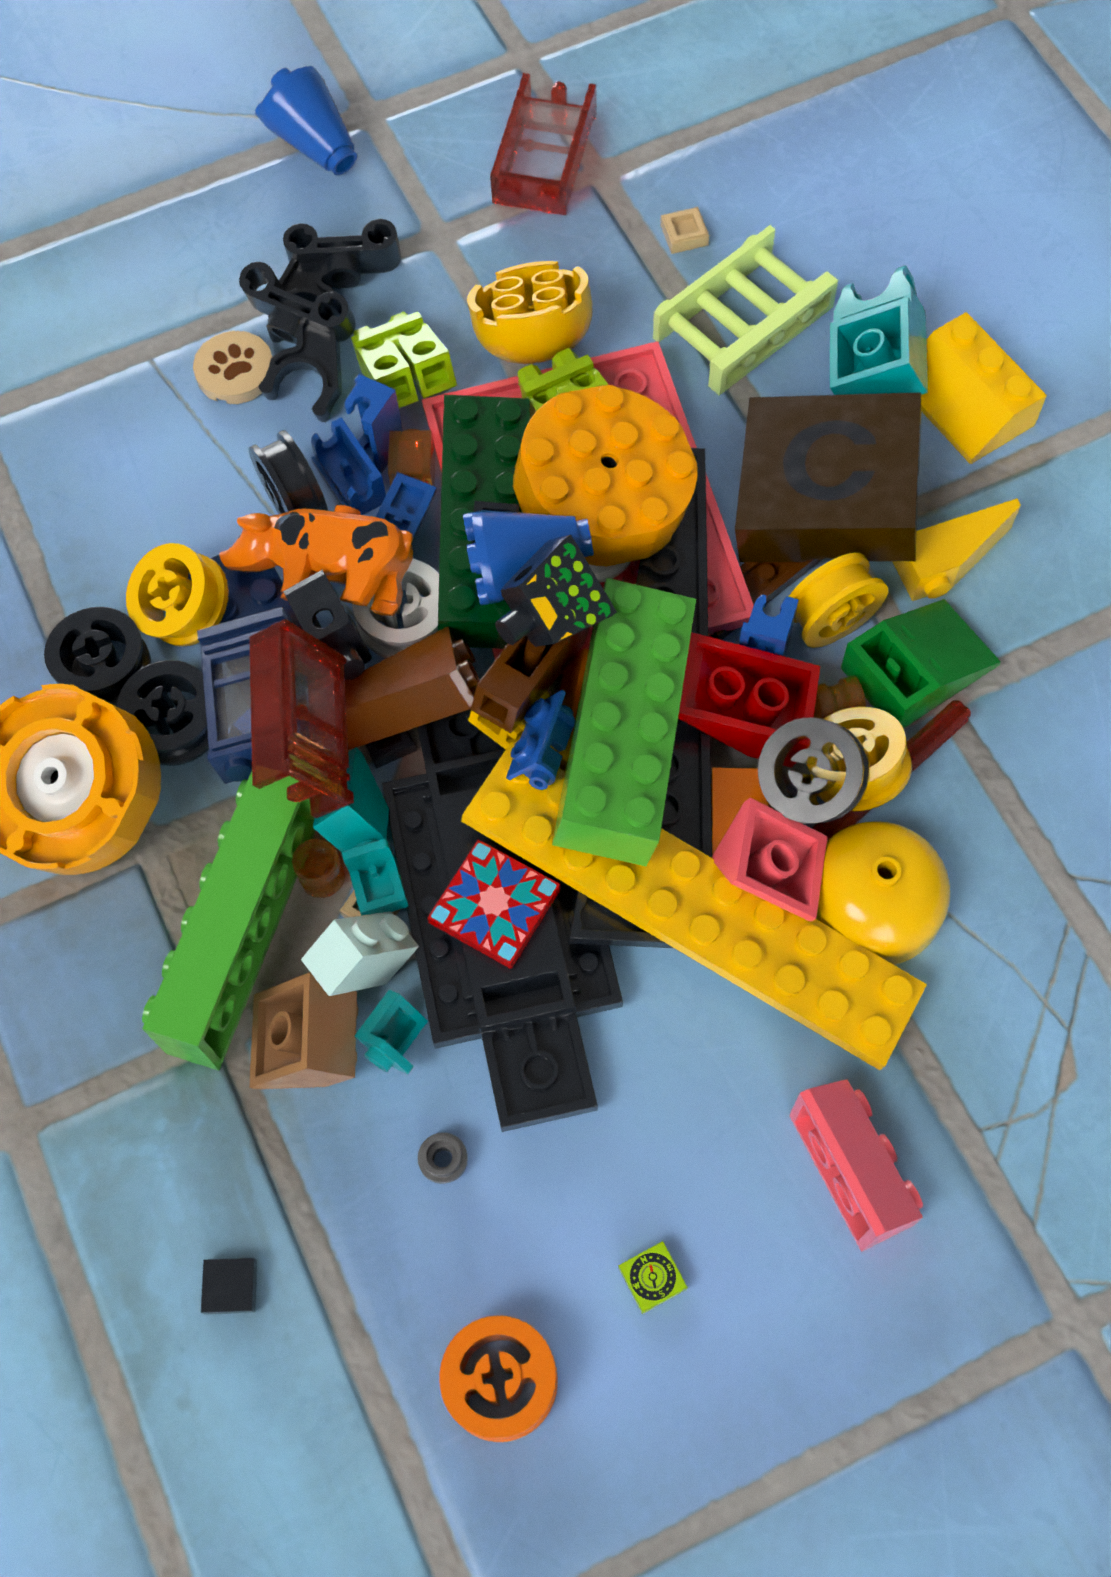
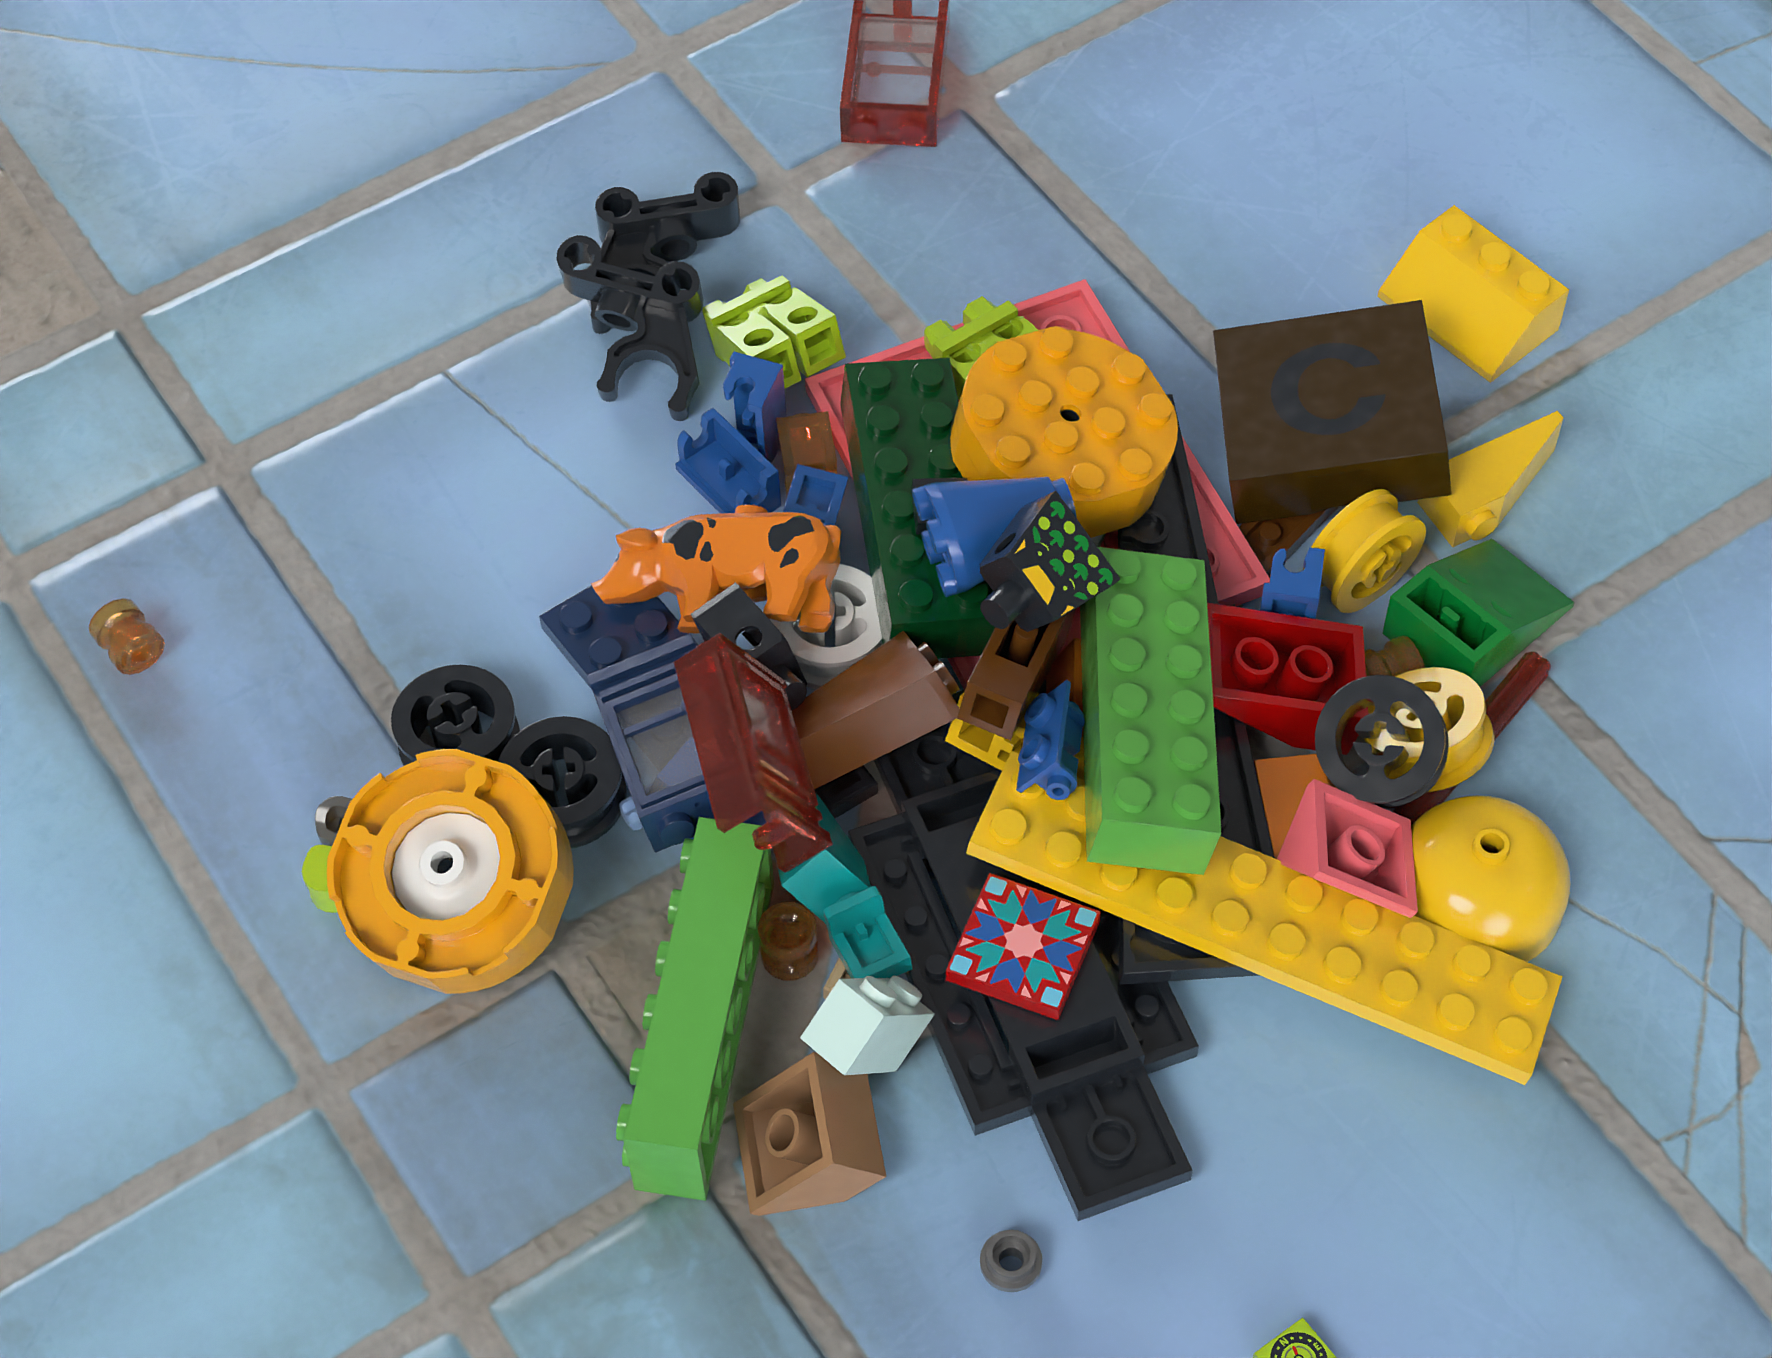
camera: 10 degrees left, 10 degrees down
yellow wheel [126,543,228,647] -> none
tan tile [193,331,272,404] -> none
black wheel [248,430,328,514] -> none
blue cone [255,66,357,175] -> none
teal bracket [354,989,428,1074] -> none
yellow cylinder [467,261,593,364] -> none
yellowish green fence [653,225,838,396] -> none
tan tile [660,207,709,254] -> none
coral slope [789,1079,923,1252] -> none
teal brick [830,265,928,395] -> none

